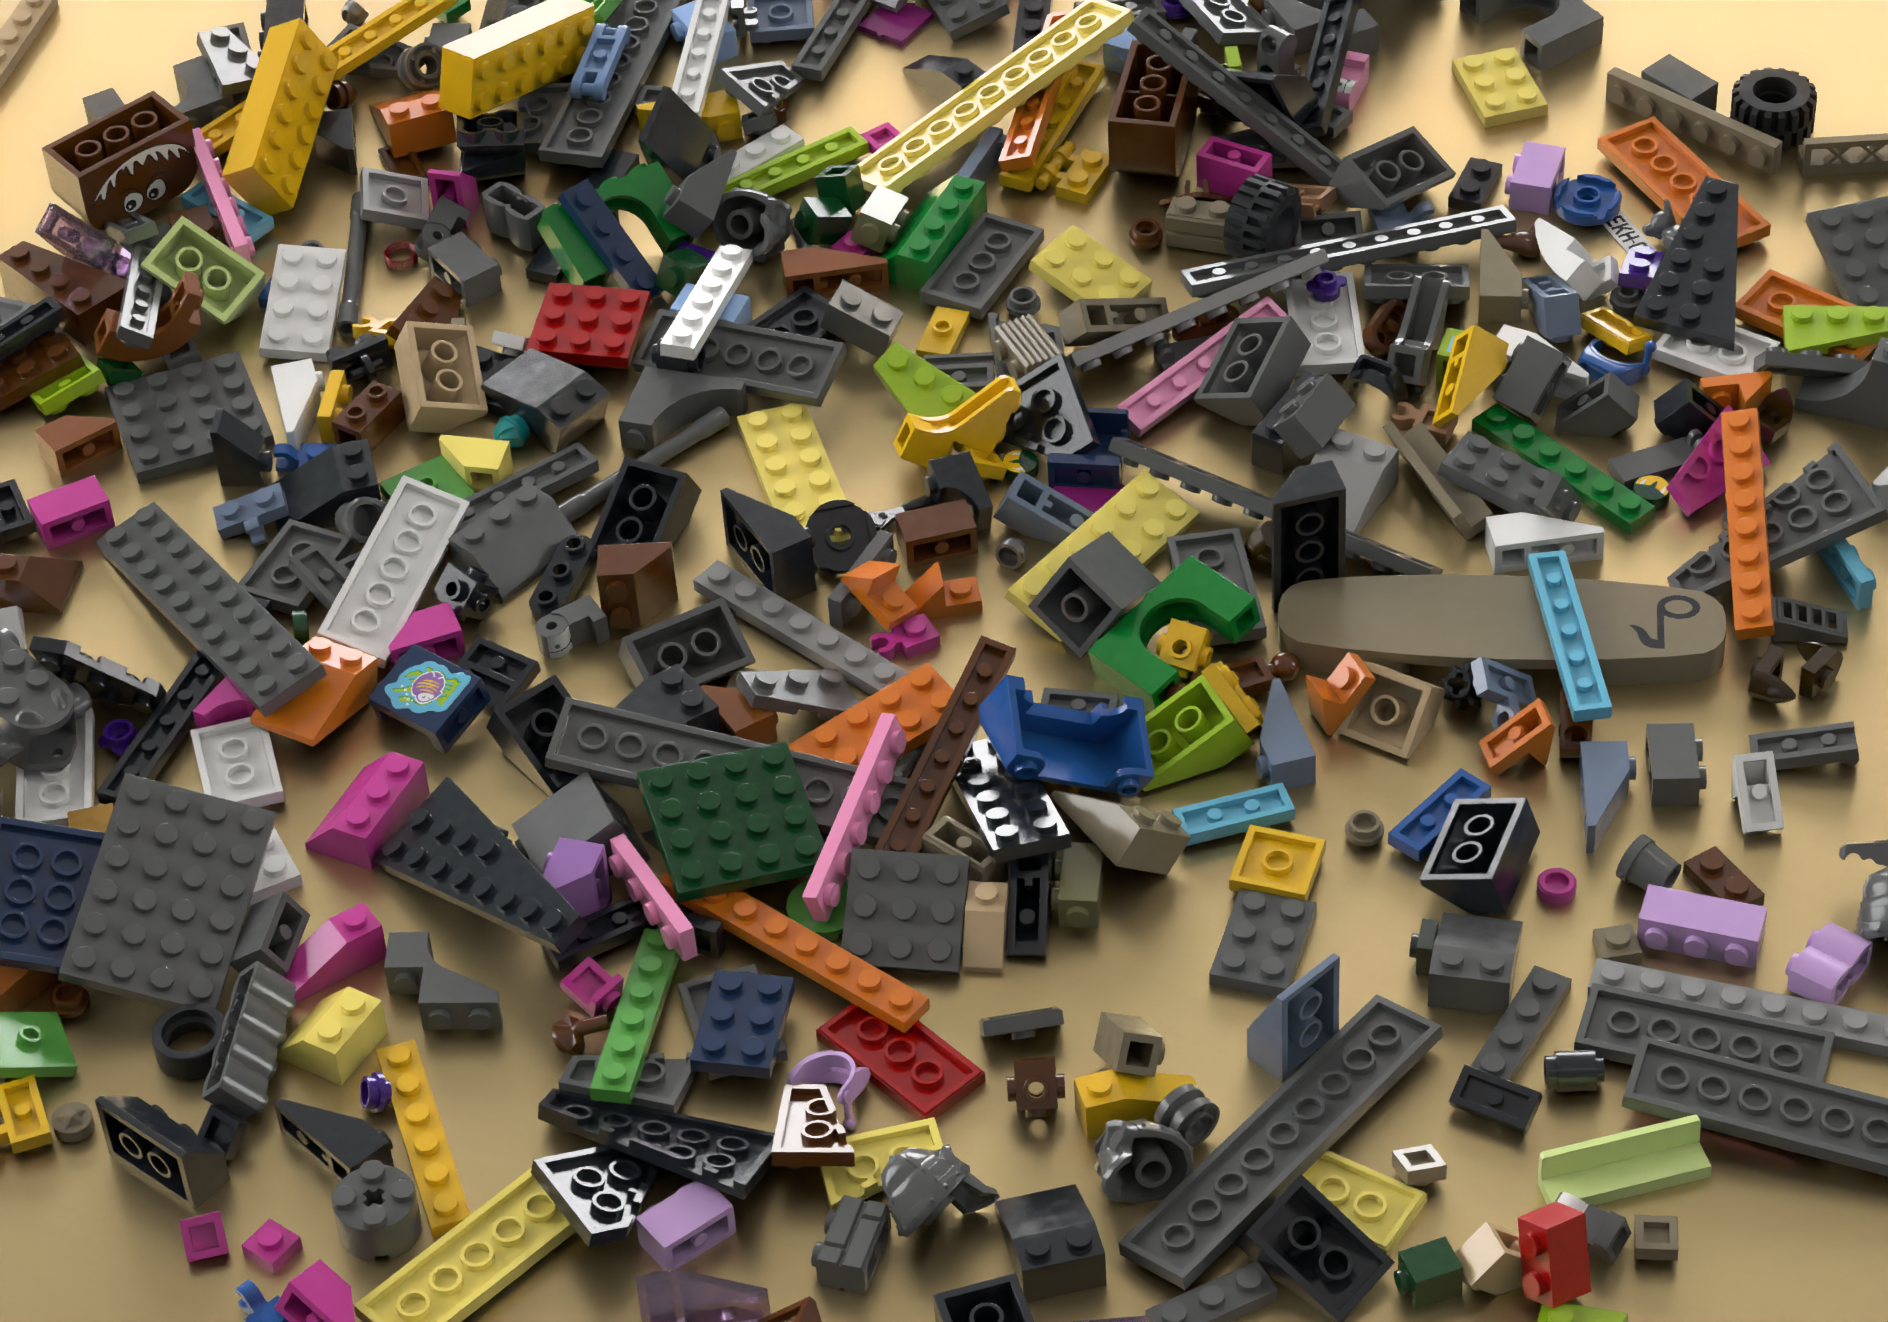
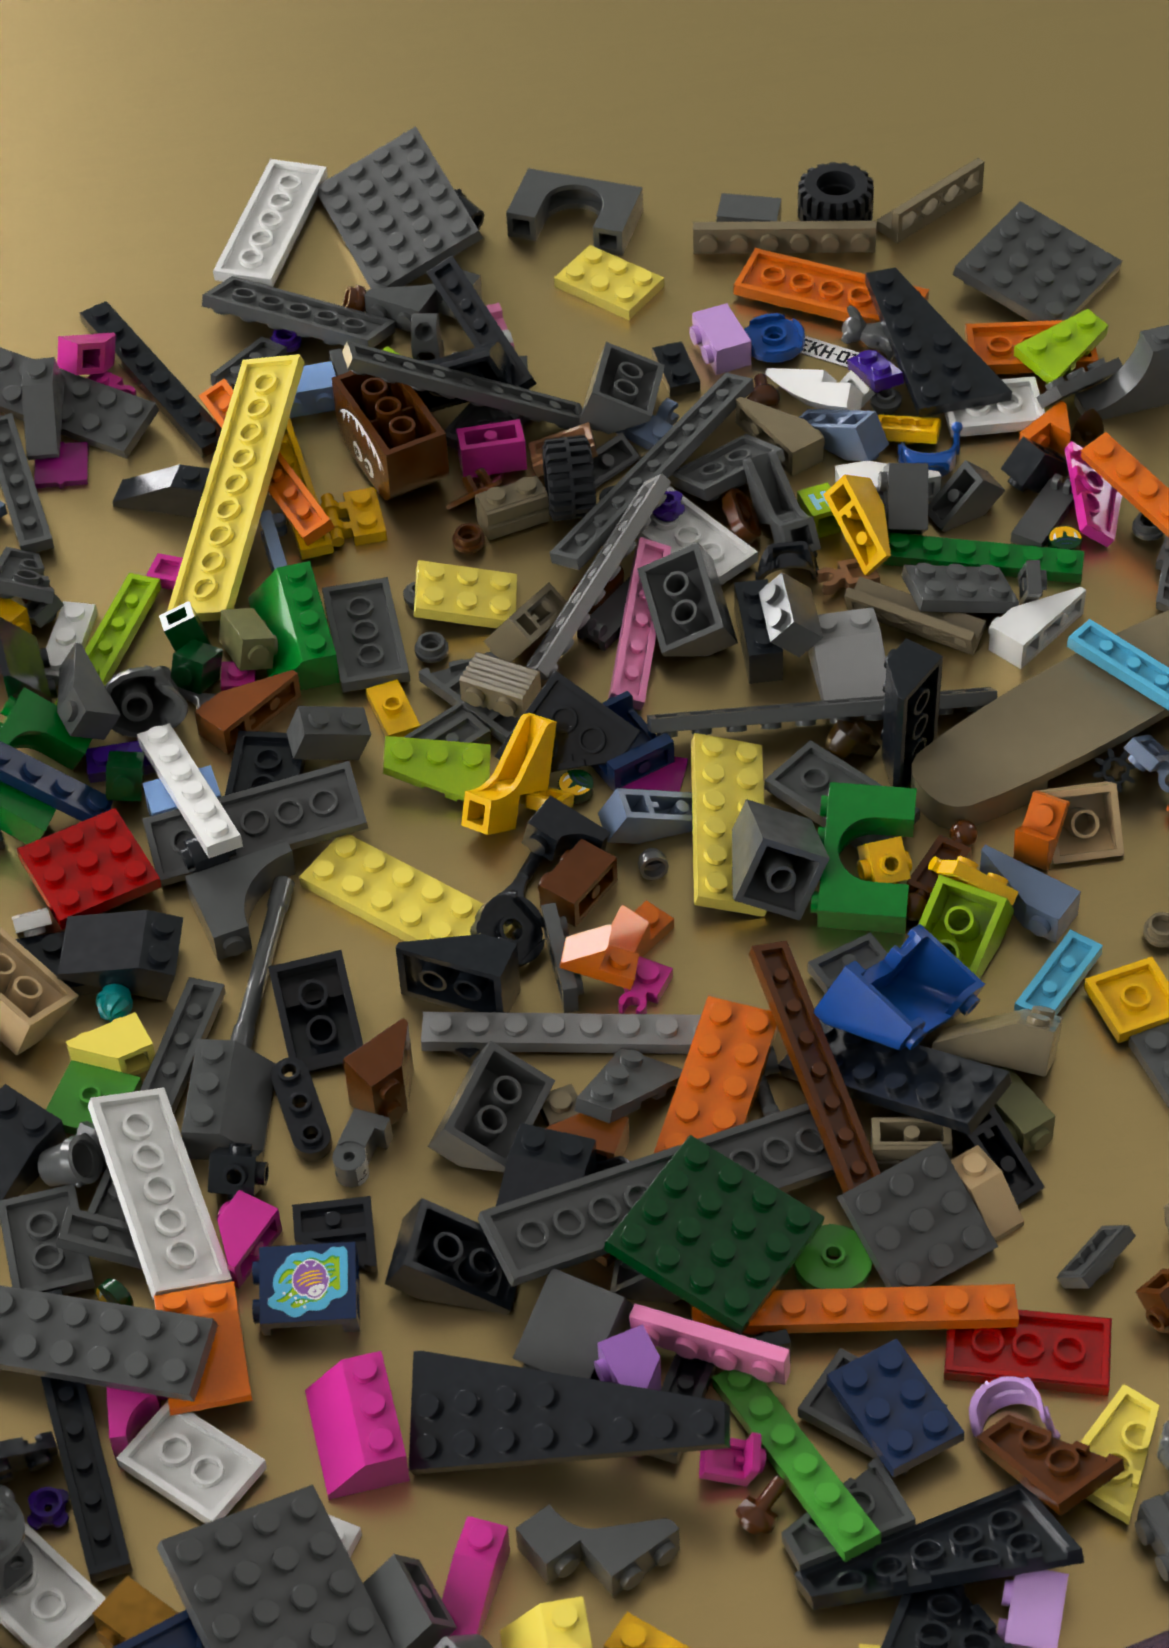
camera: 40 degrees left, 5 degrees up
bright pink plate [802,713,906,922] -> none

